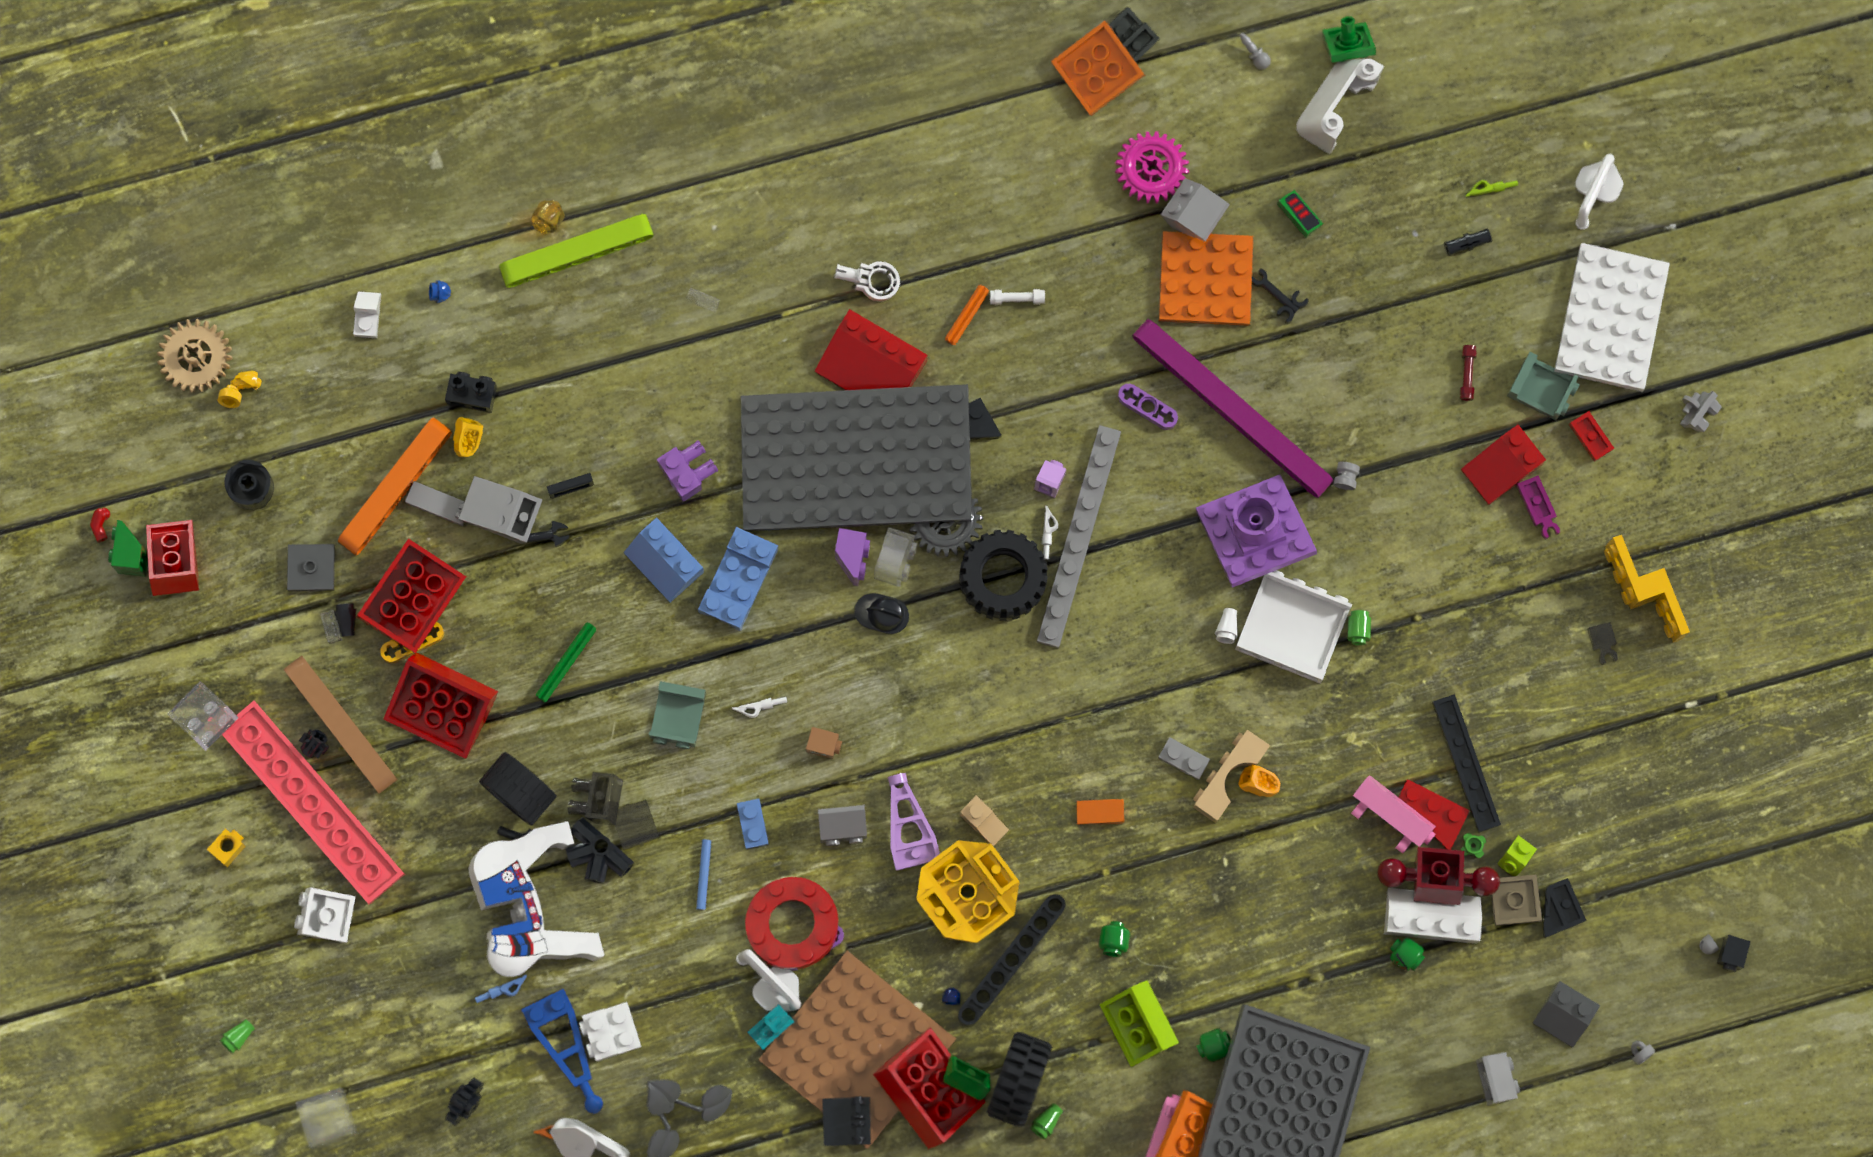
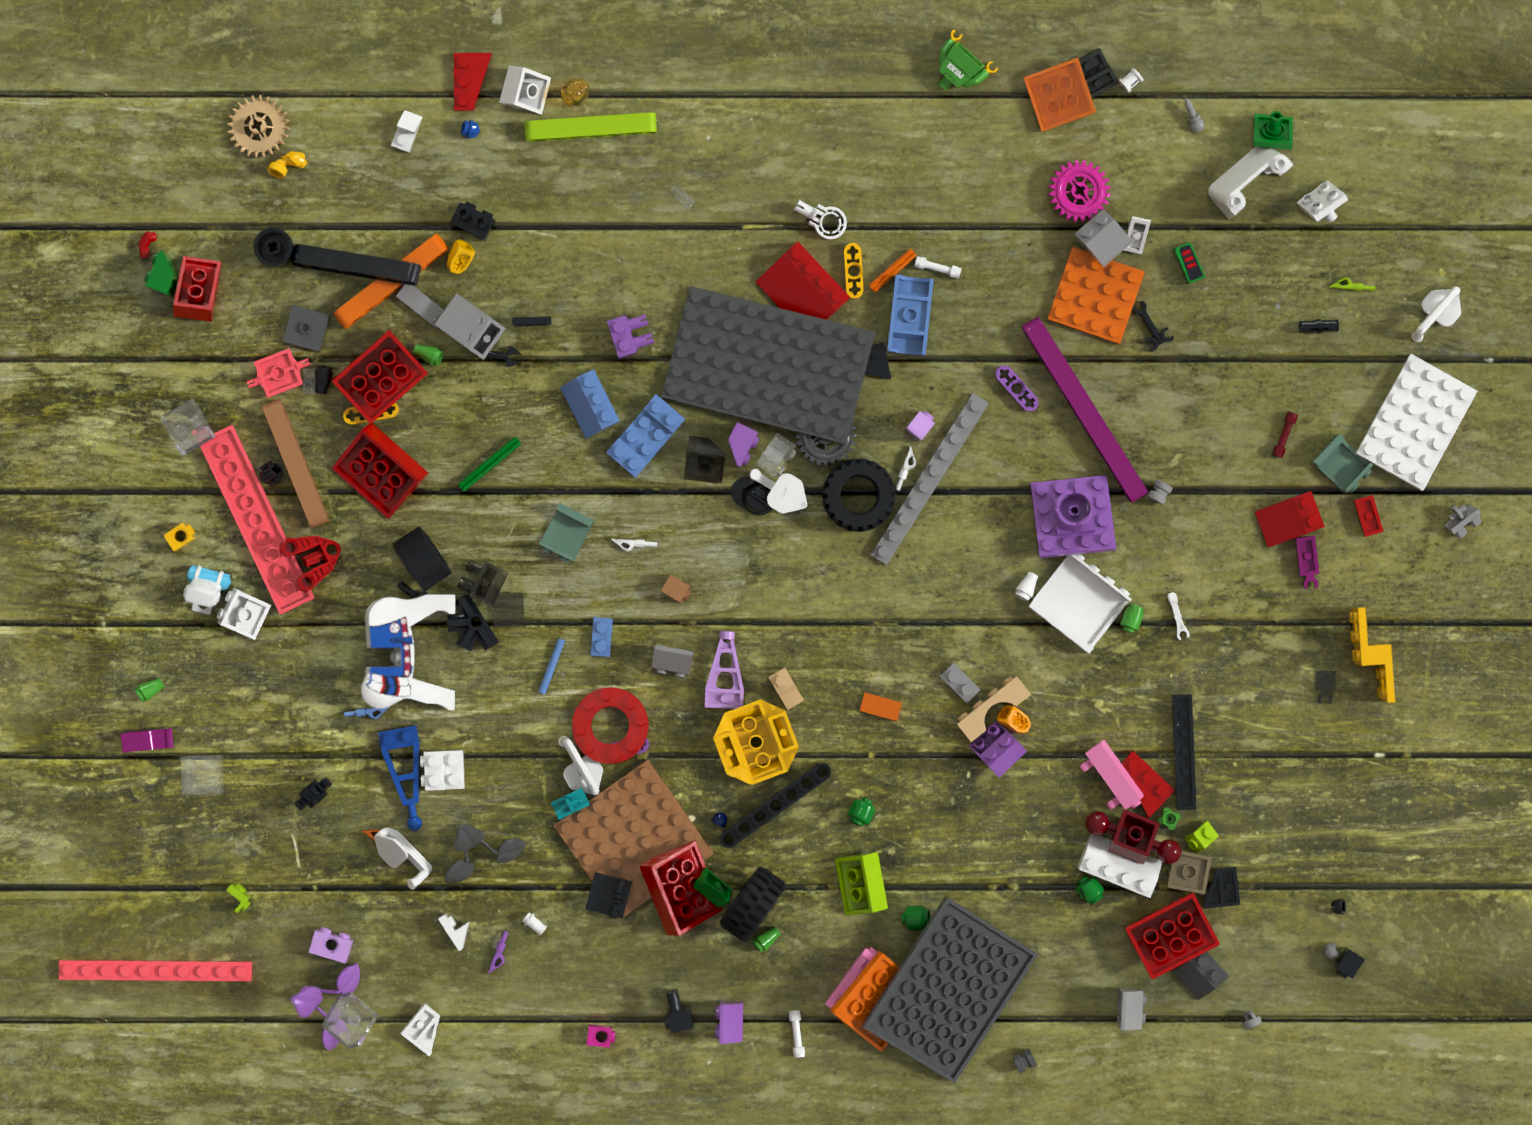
camera: 30 degrees right, 10 degrees up
none -> magenta piece [121,728,174,753]
none -> white piece [184,565,231,615]
none -> coral plate [247,348,311,398]
none -> red connector [280,536,341,592]
none -> black beam [291,244,421,286]
none -> bright green cone [413,344,443,366]
none -> red wing [454,53,492,111]
none -> white slope [499,65,551,115]
none -> clear smoke slope [684,436,726,484]
none -> white piece [750,469,807,514]
none -> yellow beam [844,243,863,299]
none -> medium blue piece [887,275,934,356]
none -> bright green torso [938,30,997,90]
none -> medium lavender slope [969,720,1027,778]
none -> white bush [1118,68,1144,93]
none -> red slope [1123,892,1220,980]
none -> white slope [1124,216,1151,254]
none -> white piece [1167,592,1190,640]
none -> white plate [1297,180,1348,222]
none -> black hinge [1331,899,1346,914]

